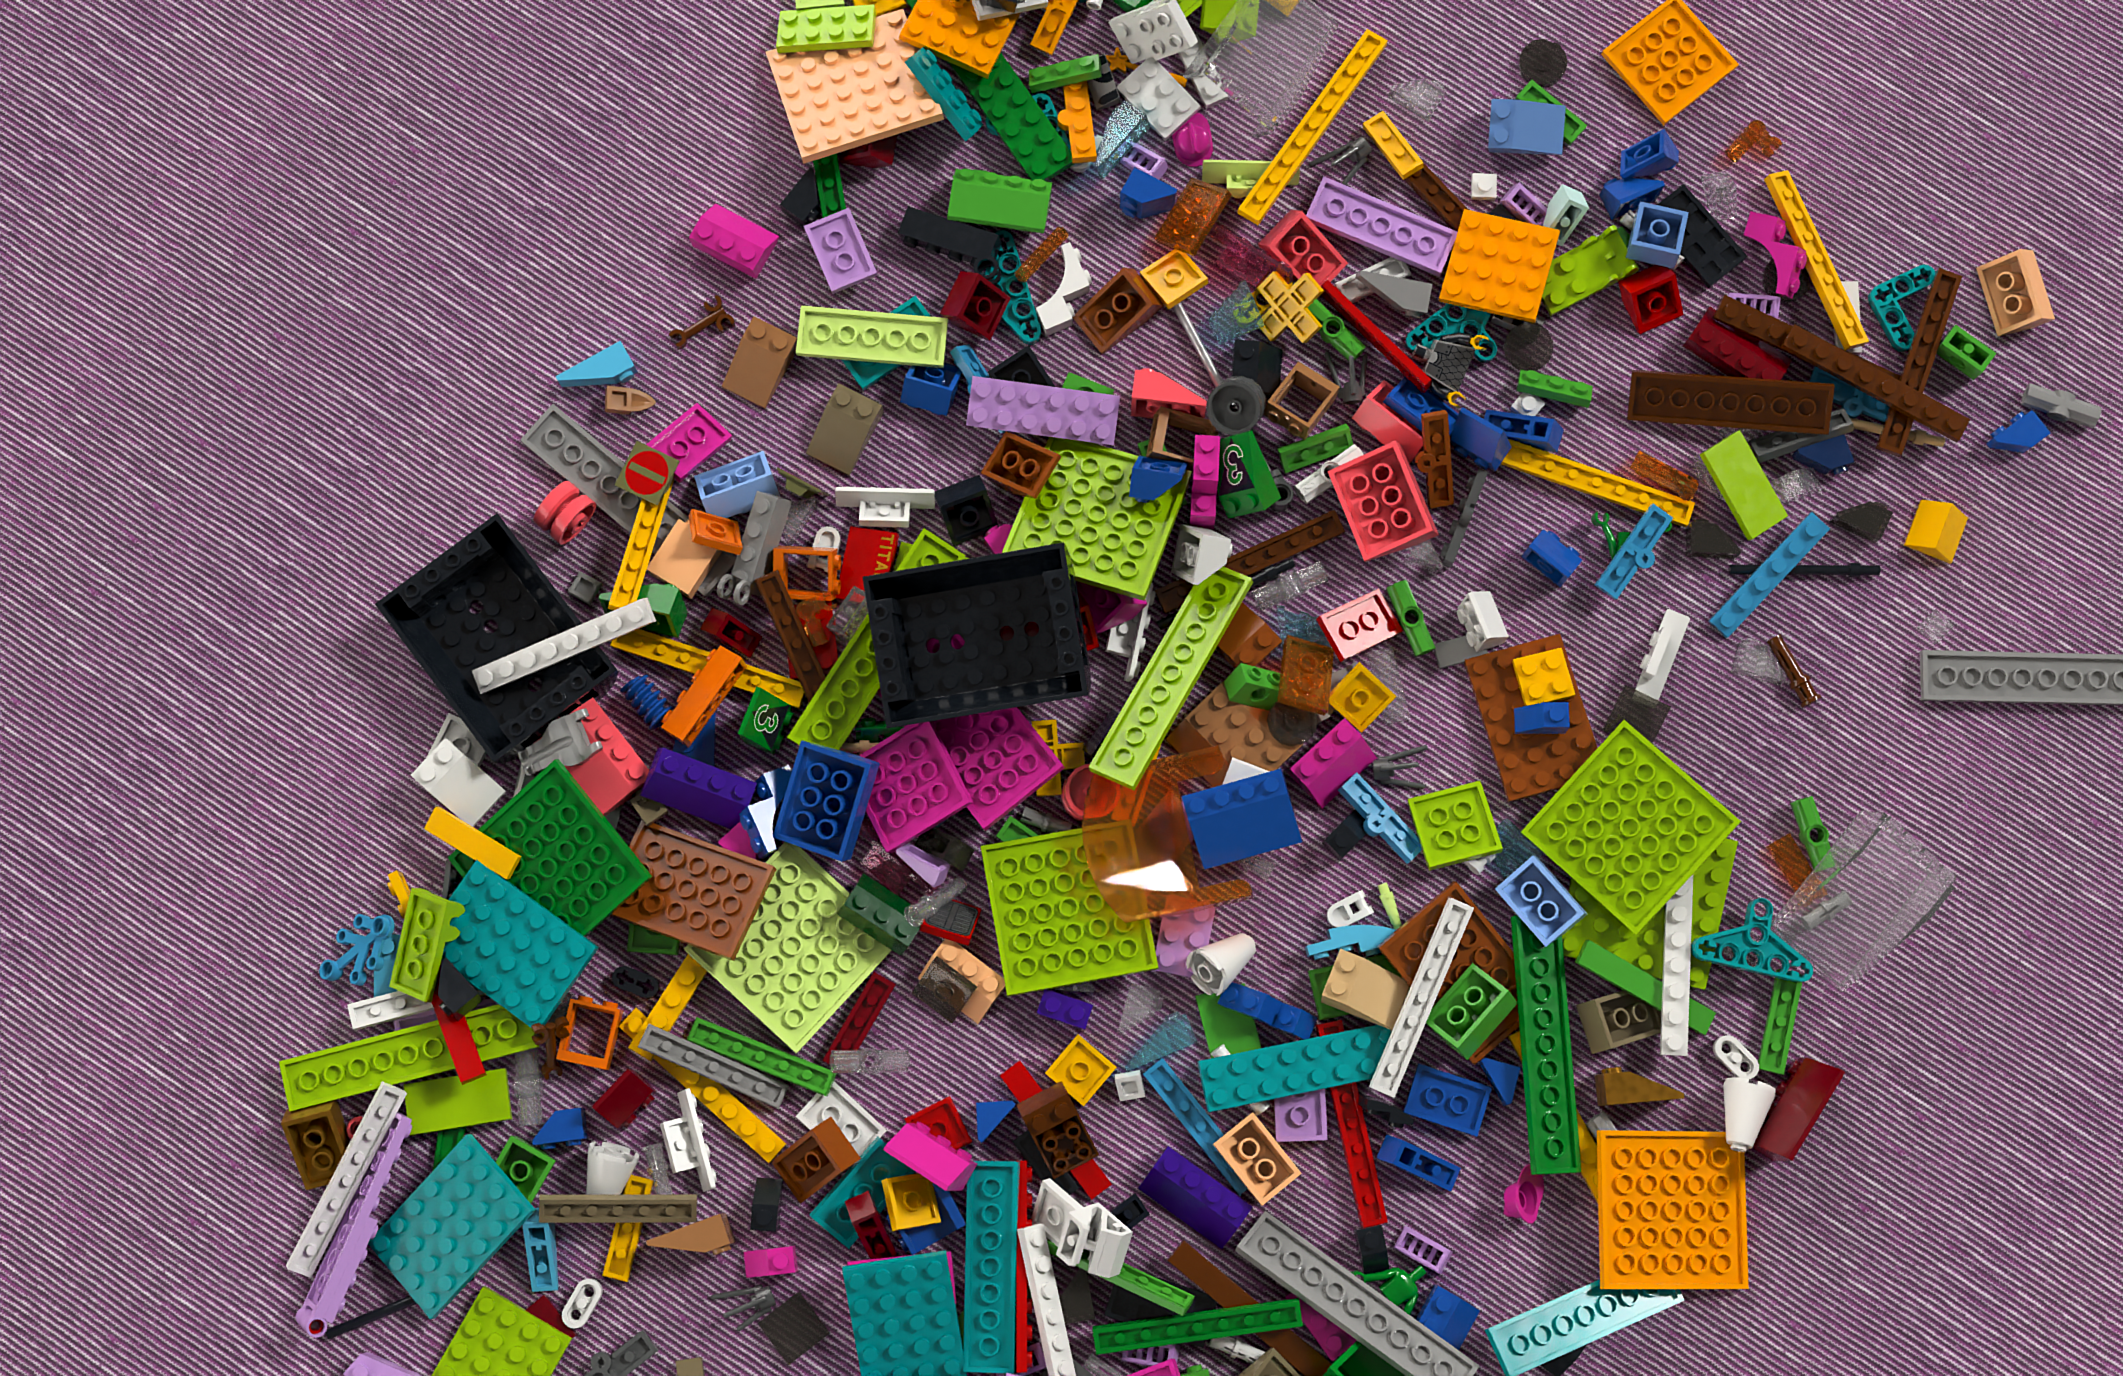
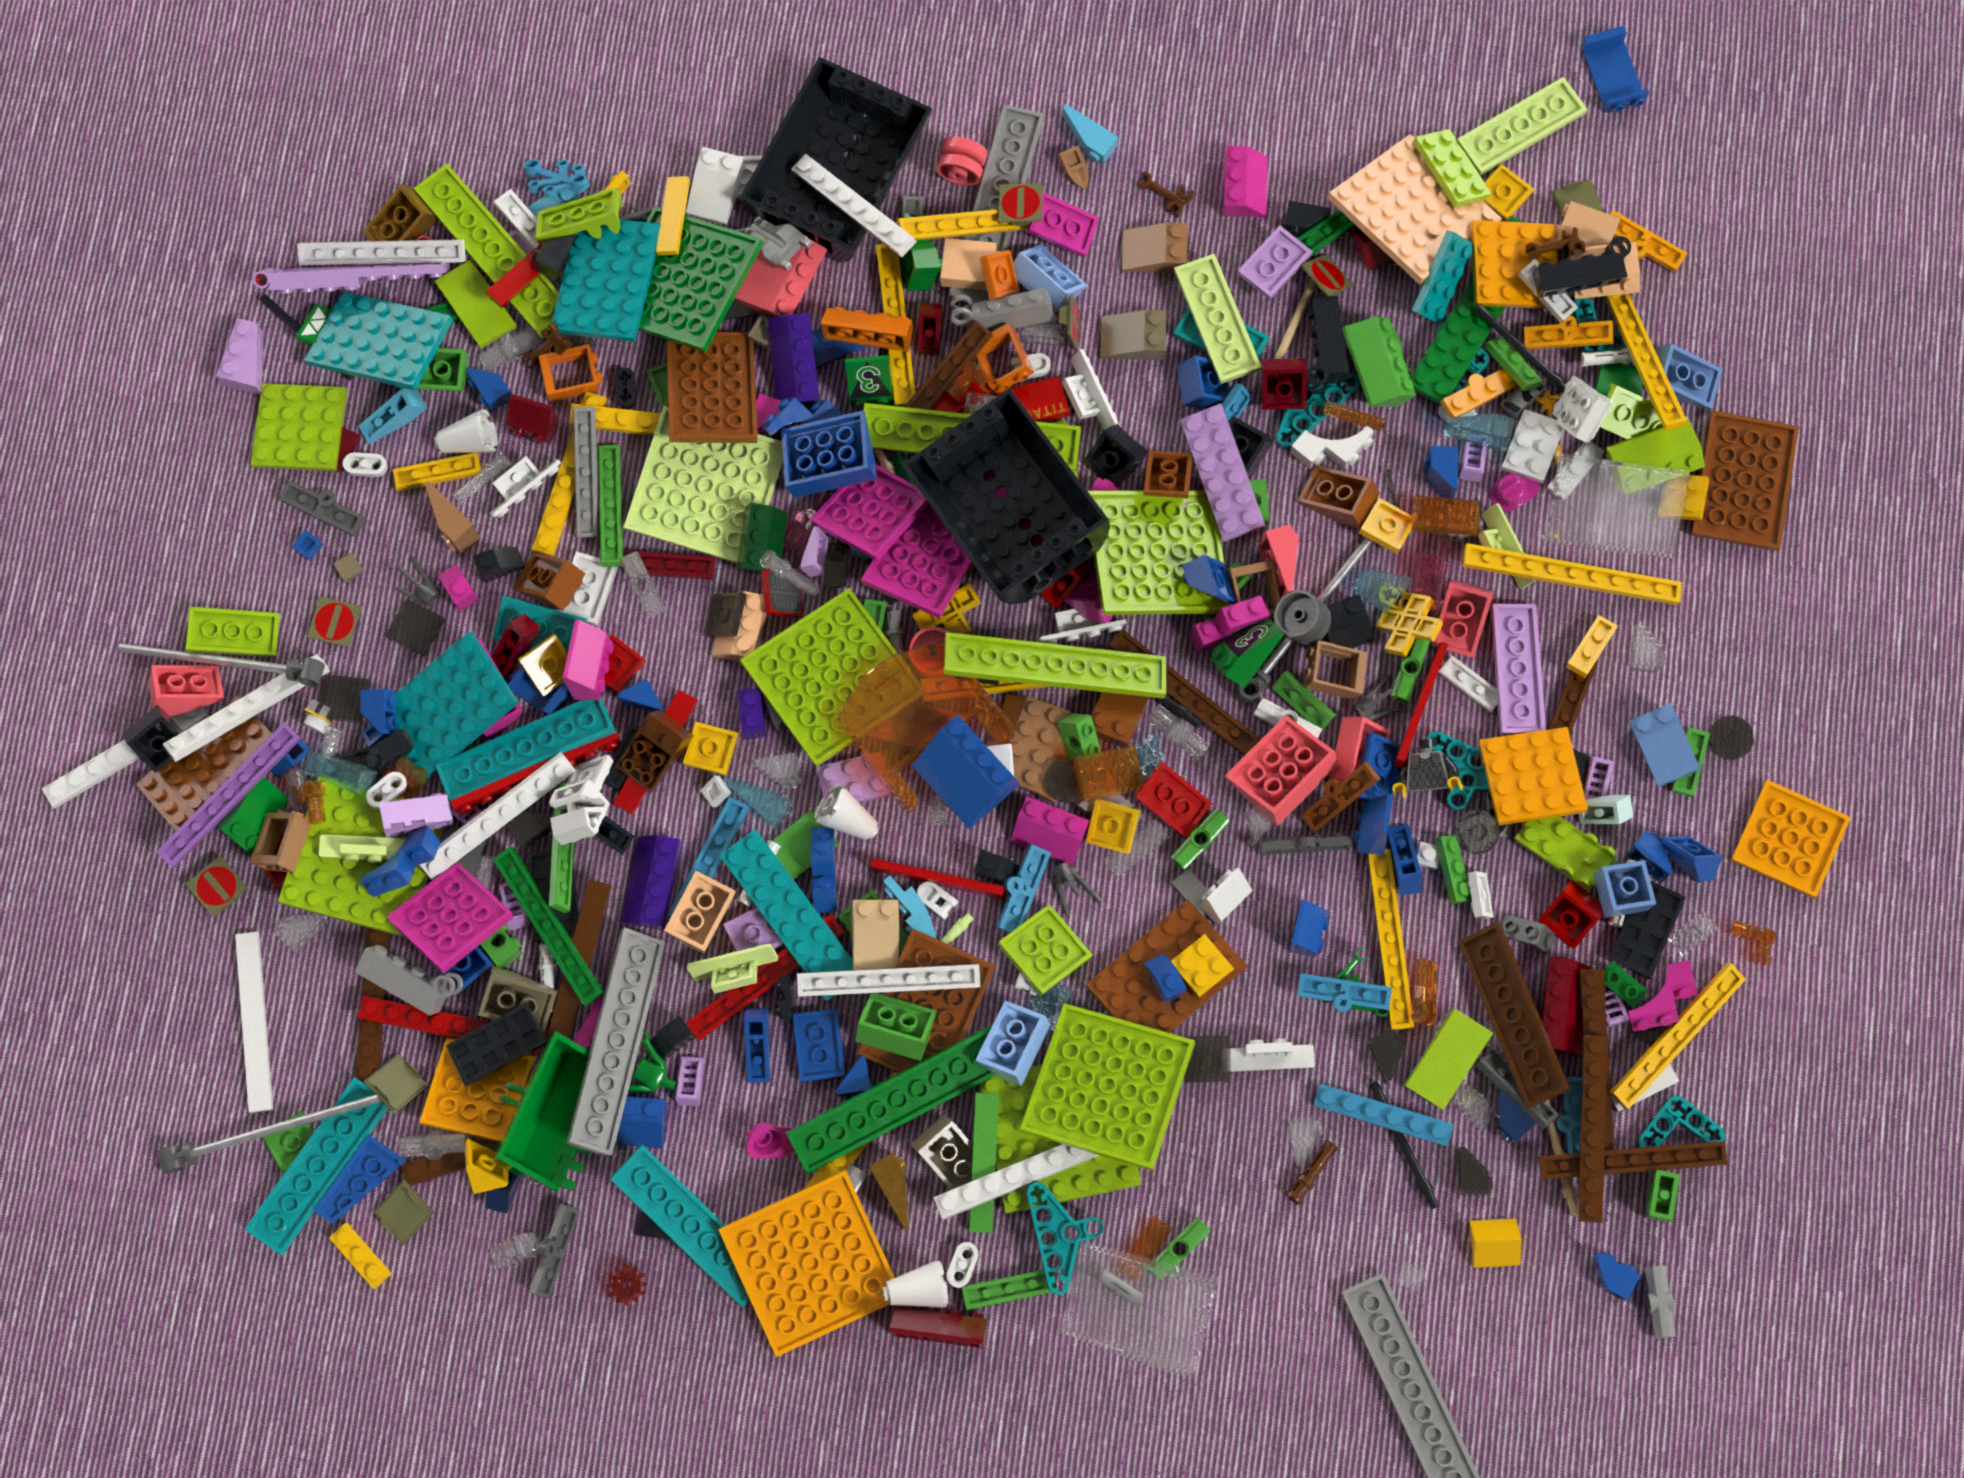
camera: 70 degrees right, 5 degrees down
dark tan plate [539,1194,697,1223] -> none
blue piece [620,675,673,730] -> none
white slope [1171,524,1232,585] -> none
dark grey plant [1309,137,1372,185] -> none
light grey slope [1355,270,1432,318] -> none
white plate [1471,173,1497,201] -> none
light nougat slope [1976,249,2055,336] -> none
none -> green tile [296,304,332,346]
none -> yellowish green bracket [687,944,778,993]
none -> red tile [871,858,1005,900]
none -> tan bar [1274,278,1317,359]
none -> piece [1301,254,1354,297]
none -> clear smoke hinge [1384,468,1400,509]
none -> white plate [1468,871,1493,919]
none -> black bar [1473,303,1566,393]
none -> dark grey bracket [1501,915,1555,955]
none -> green hinge [1604,961,1648,1008]

